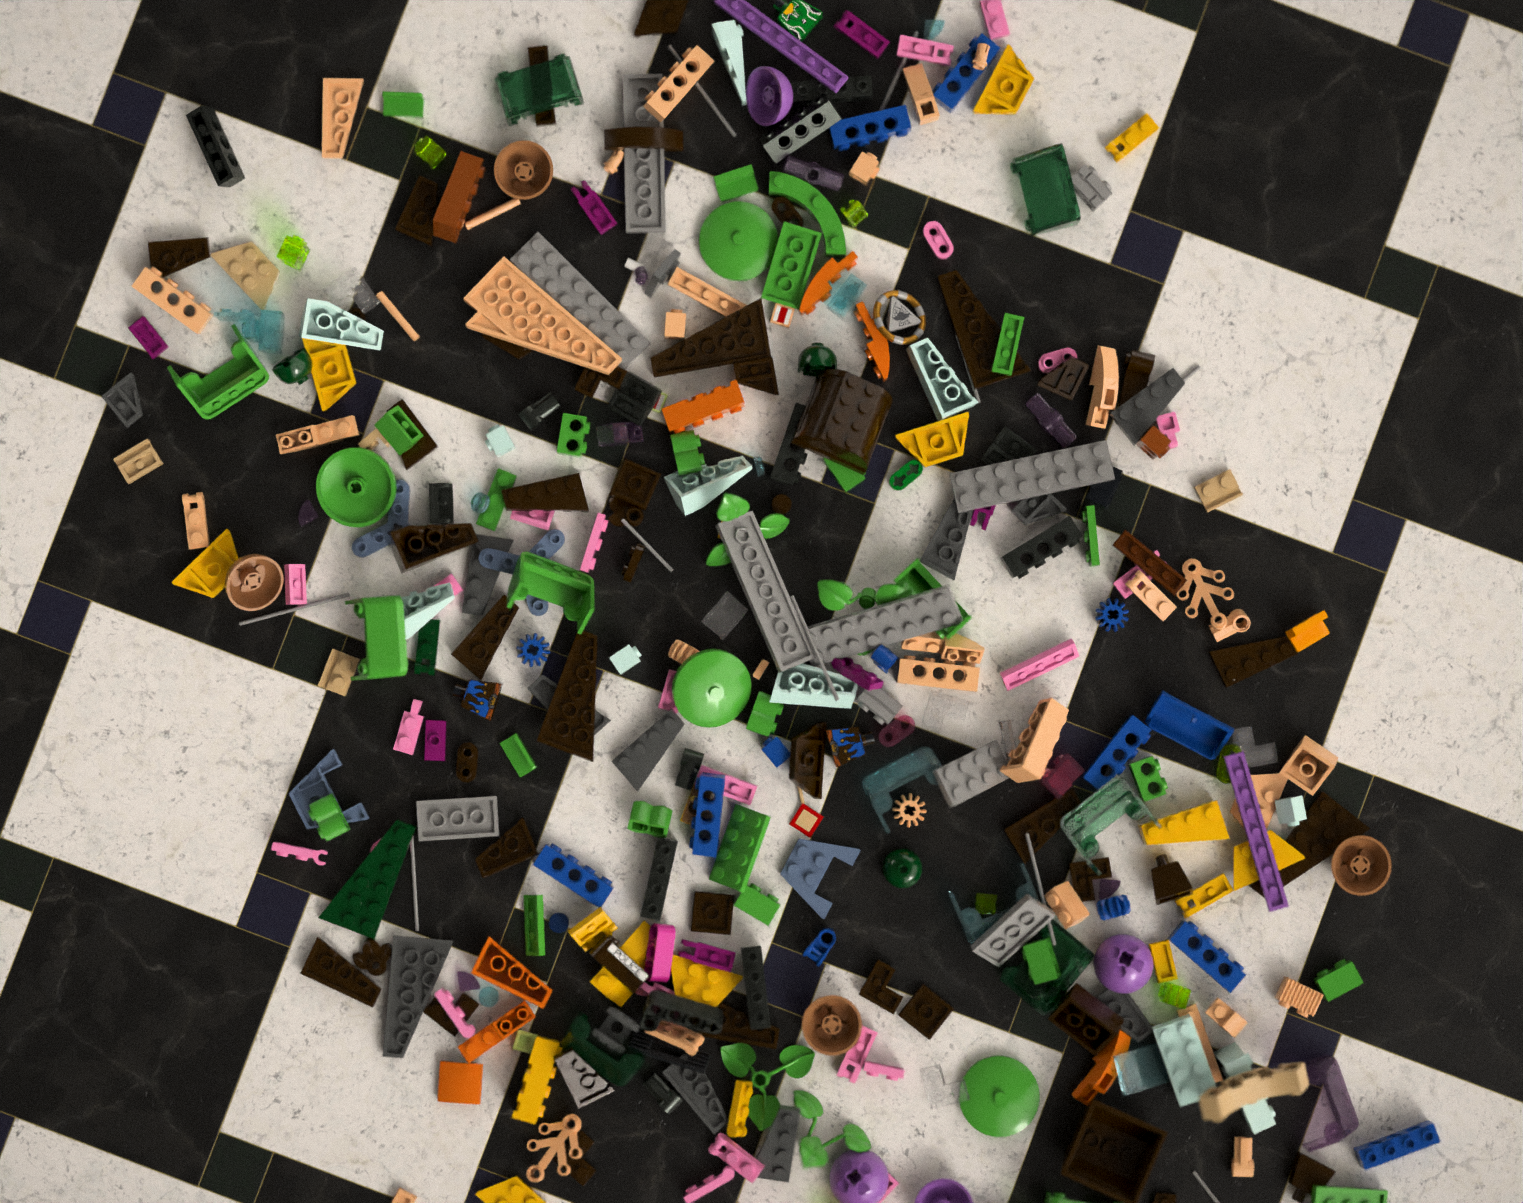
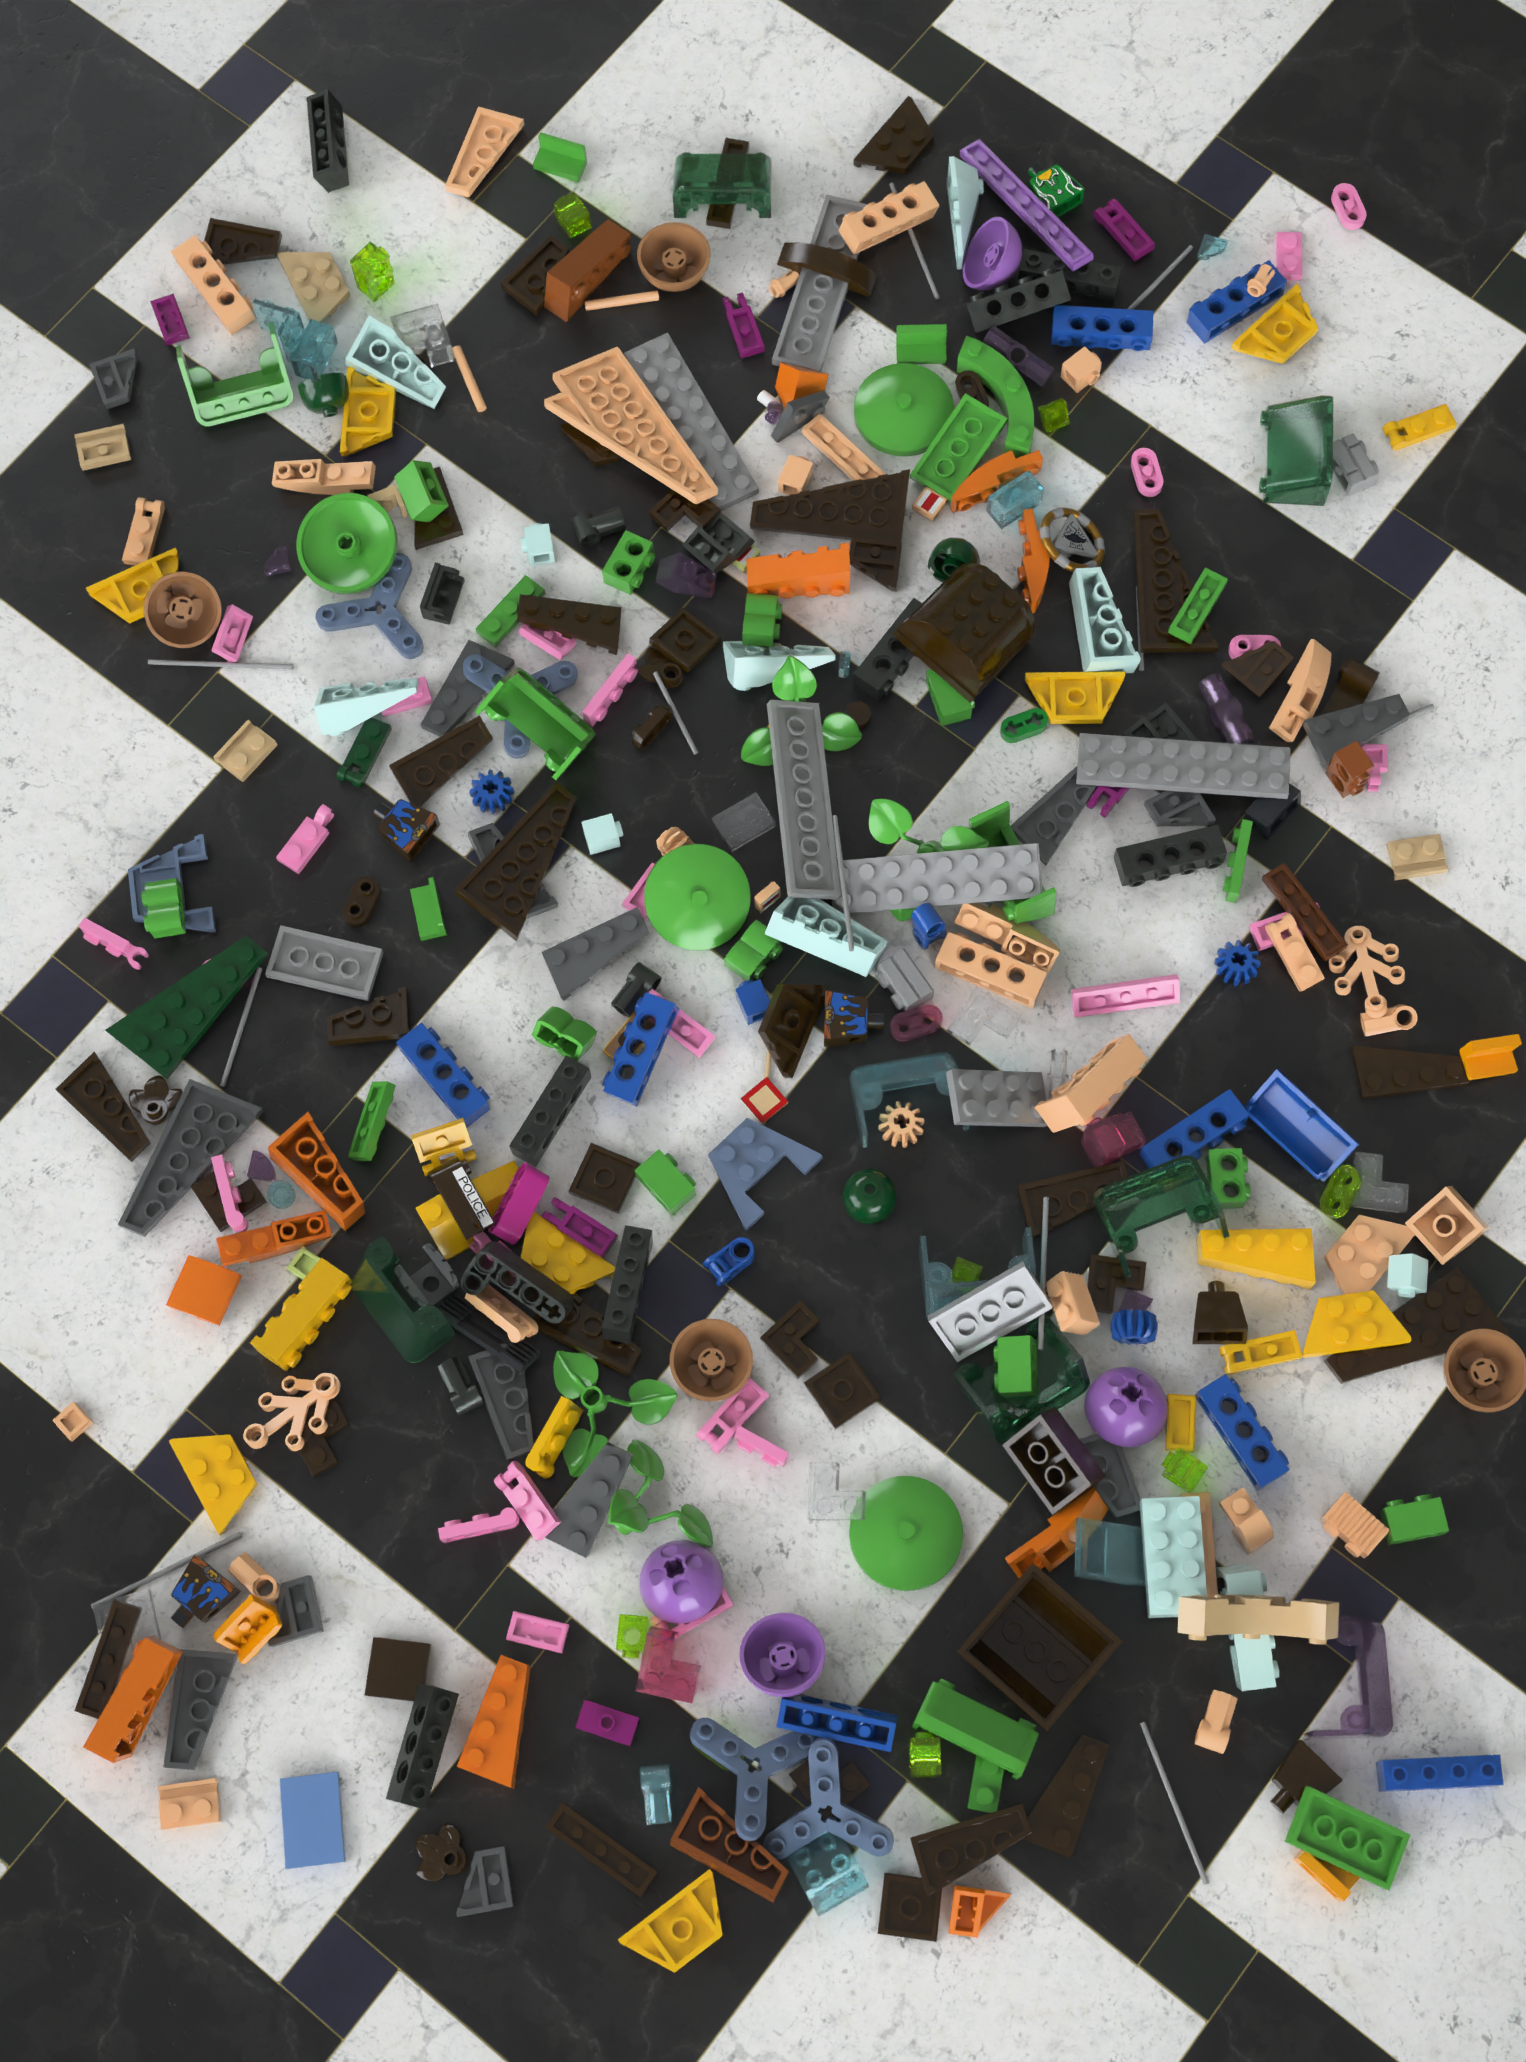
camera: 25 degrees right, 15 degrees down
bright green windscreen [345,595,408,681] -> none
dark brown wedge [390,523,479,574] -> none
magenta plate [424,720,447,761] -> none
clear light blue tile [471,492,490,513] -> none
dark blue tile [549,912,569,933] -> none
wing [553,1048,615,1108] -> none
bright green plate [709,804,771,893] -> none
magenta hinge [831,657,884,691] -> none
bright pink plate [896,35,954,67] -> none
light nougat slope [903,63,940,126] -> none
medium lavender tile [1223,751,1289,912] -> none
none -> orange slope [775,362,829,408]

